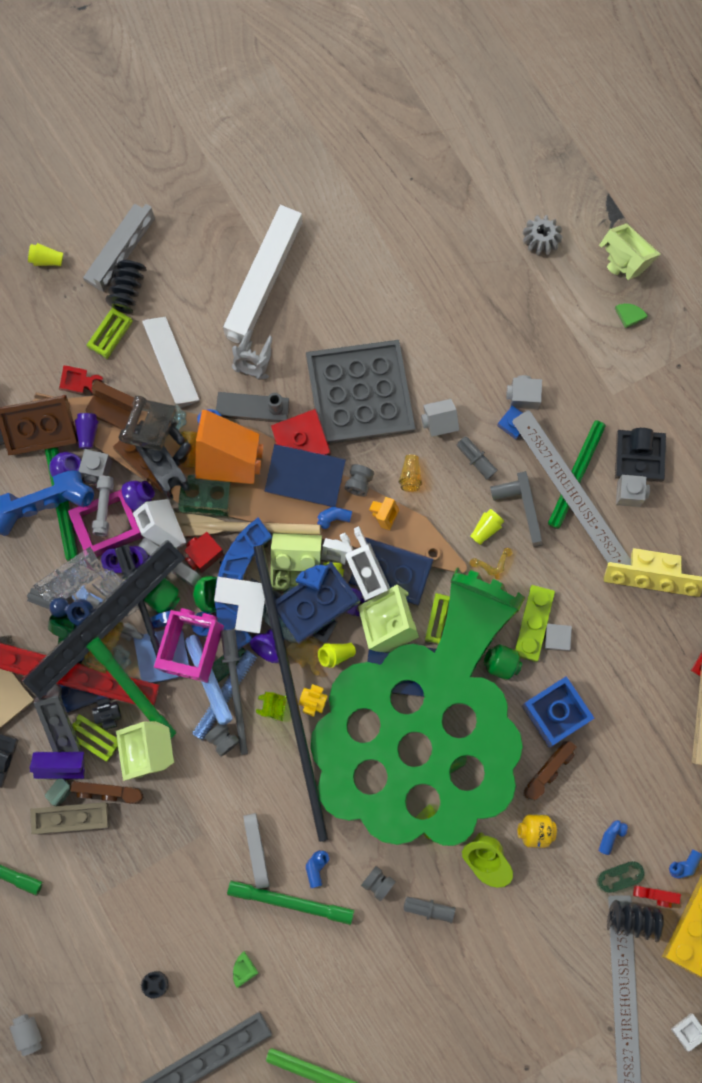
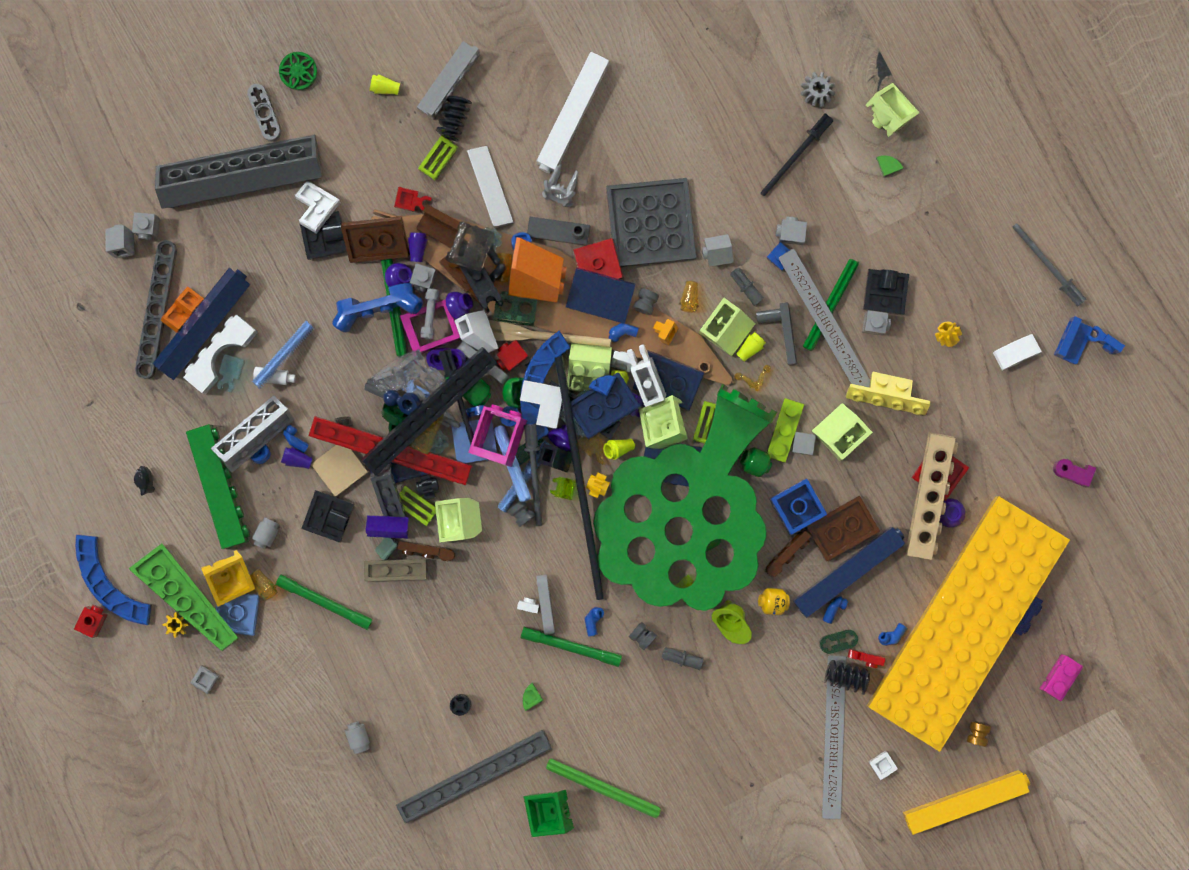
camera: 10 degrees right, 10 degrees up
green piece [87,637,176,738] -> none
none -> white plate [517,597,539,613]
none -> black brick [537,443,572,473]
none -> yellowish green slope [699,298,756,357]
none -> black piece [760,113,833,196]
none -> dark blue brick [792,527,905,618]
none -> reddish brown plate [806,496,880,562]
none -> yellowish green slope [812,403,873,461]

